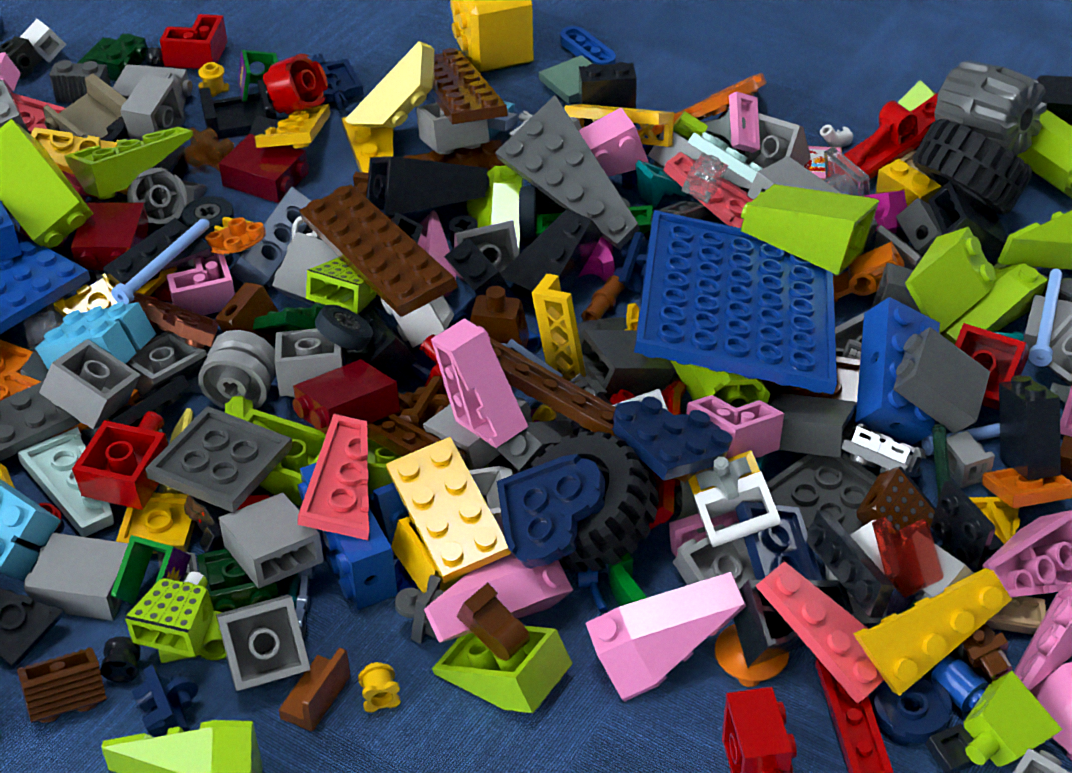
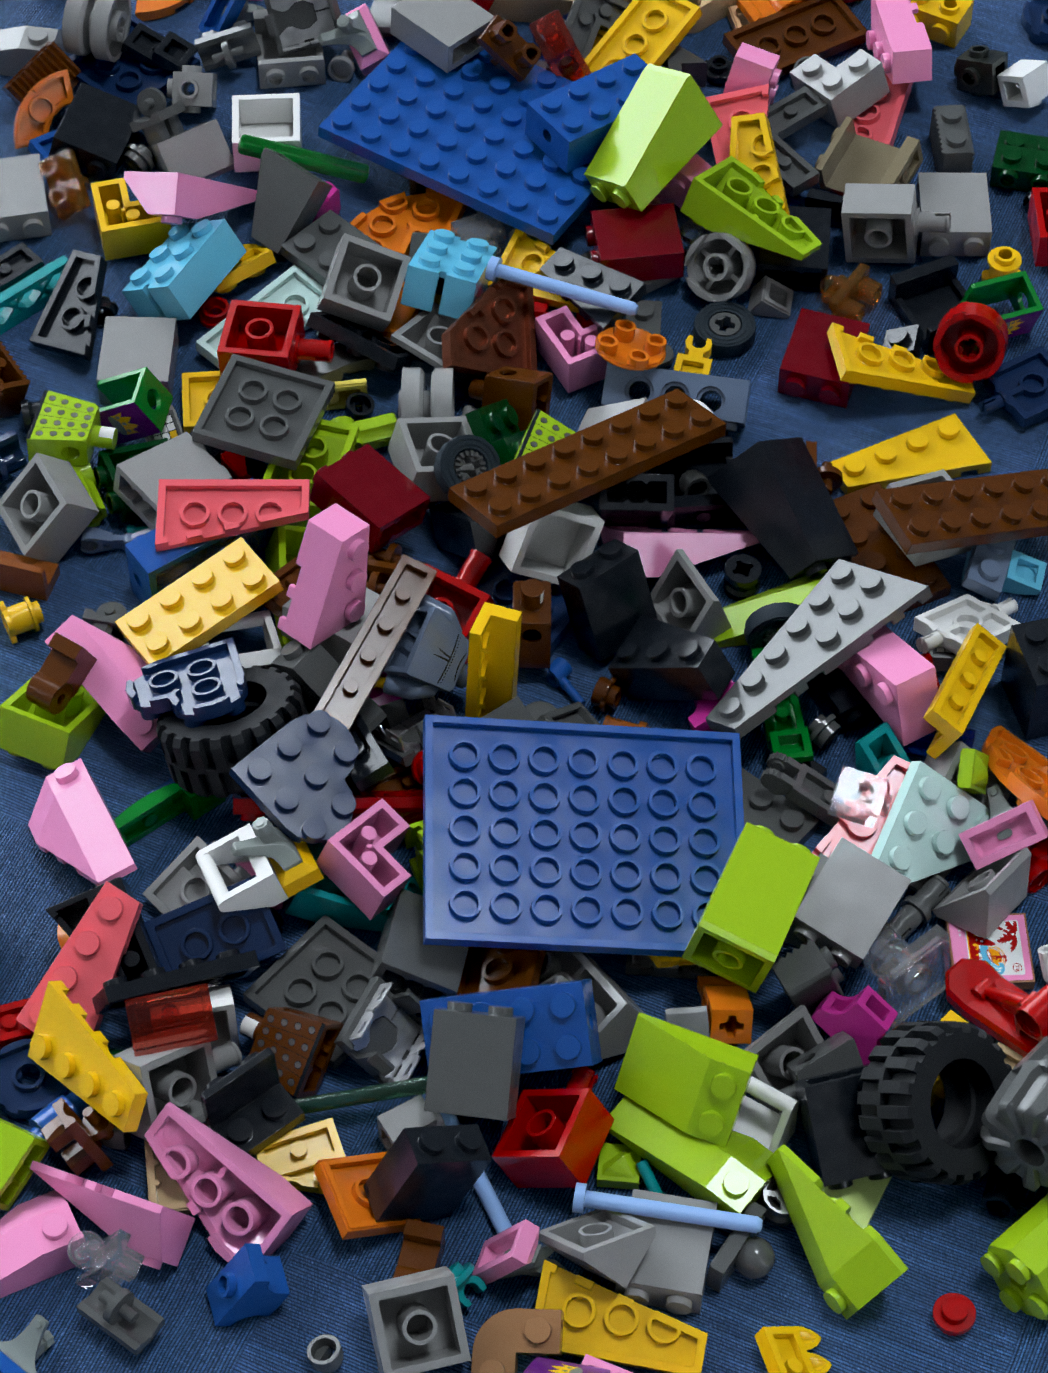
camera: 80 degrees right, 10 degrees up
light yellow wedge [345,41,434,128] -> none

